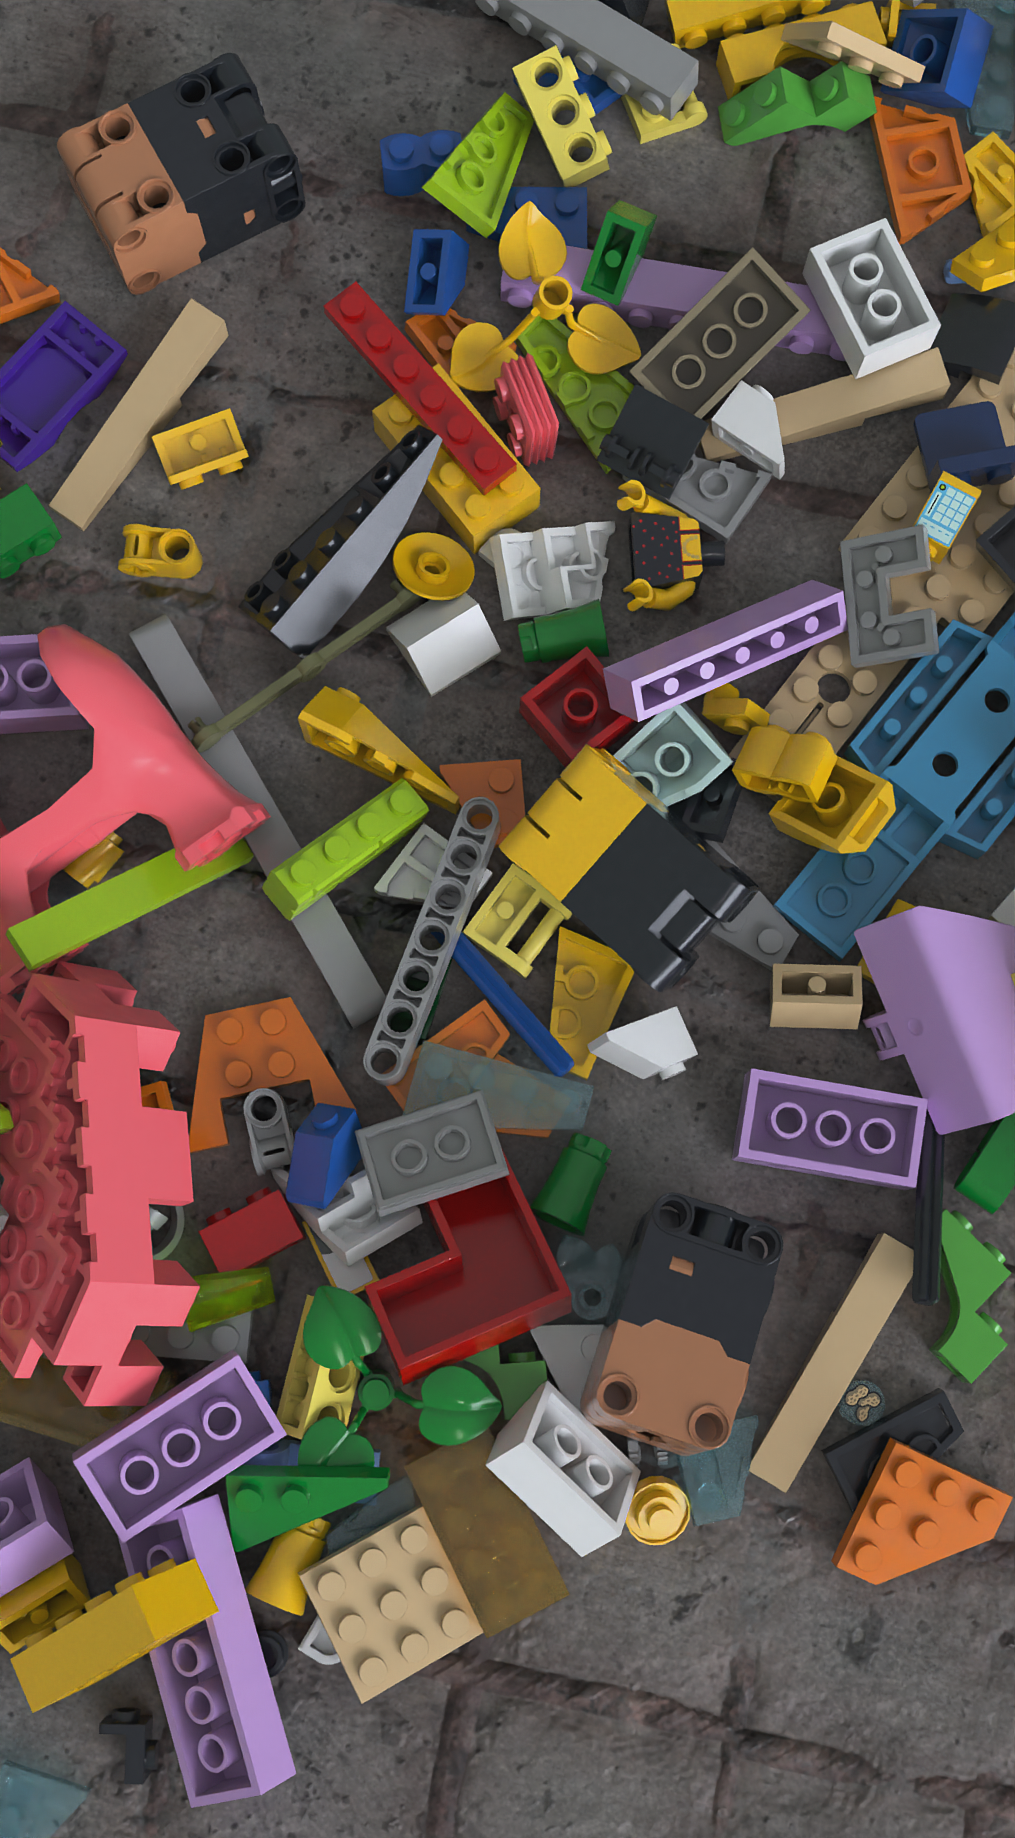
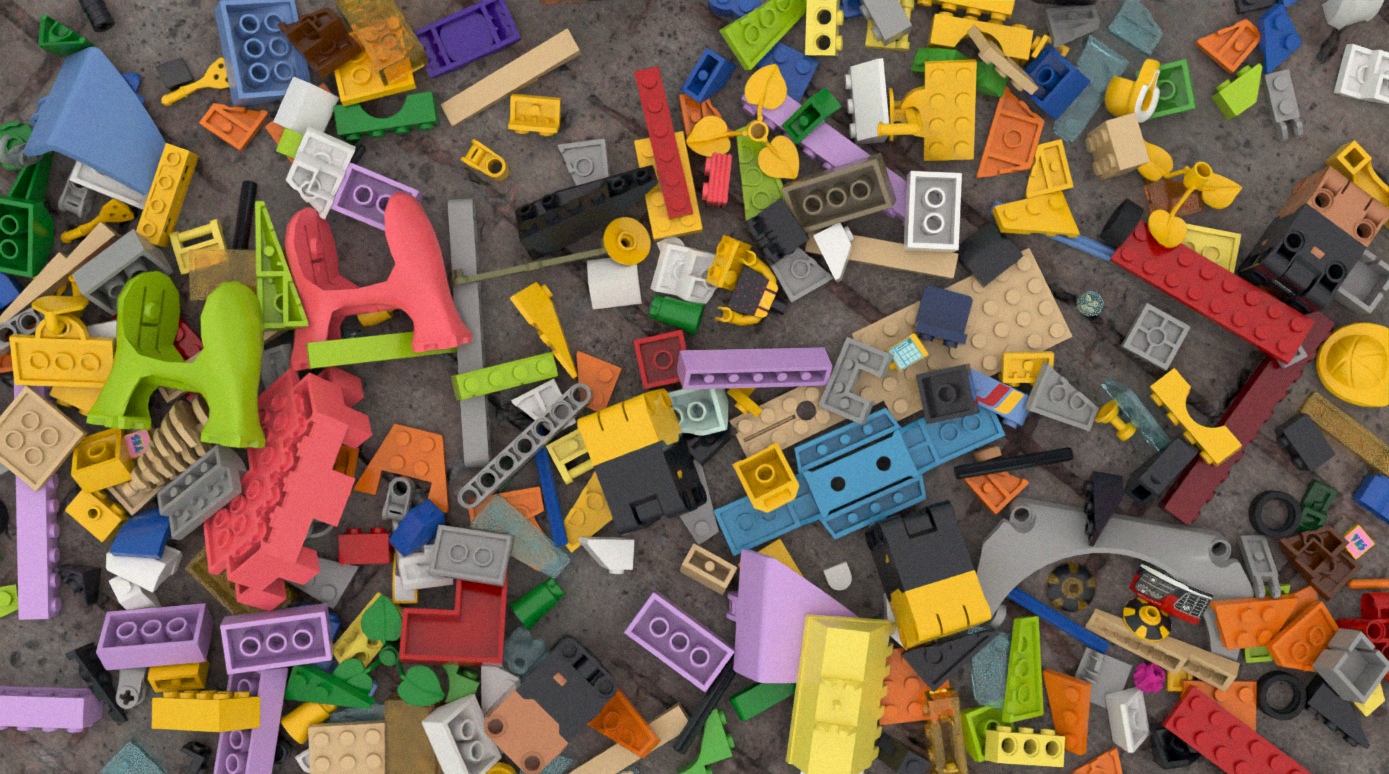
camera: 30 degrees right, 10 degrees up
clear neon green slope [185,1266,276,1332] -> none
yellow brick [732,725,838,803] -> none
none -> light grey wing [557,139,611,186]
none -> orange wing [587,687,661,758]
none -> yellow bracket [705,235,752,291]
none -> white slope [845,58,889,145]
none -> yellow plate [877,59,977,161]

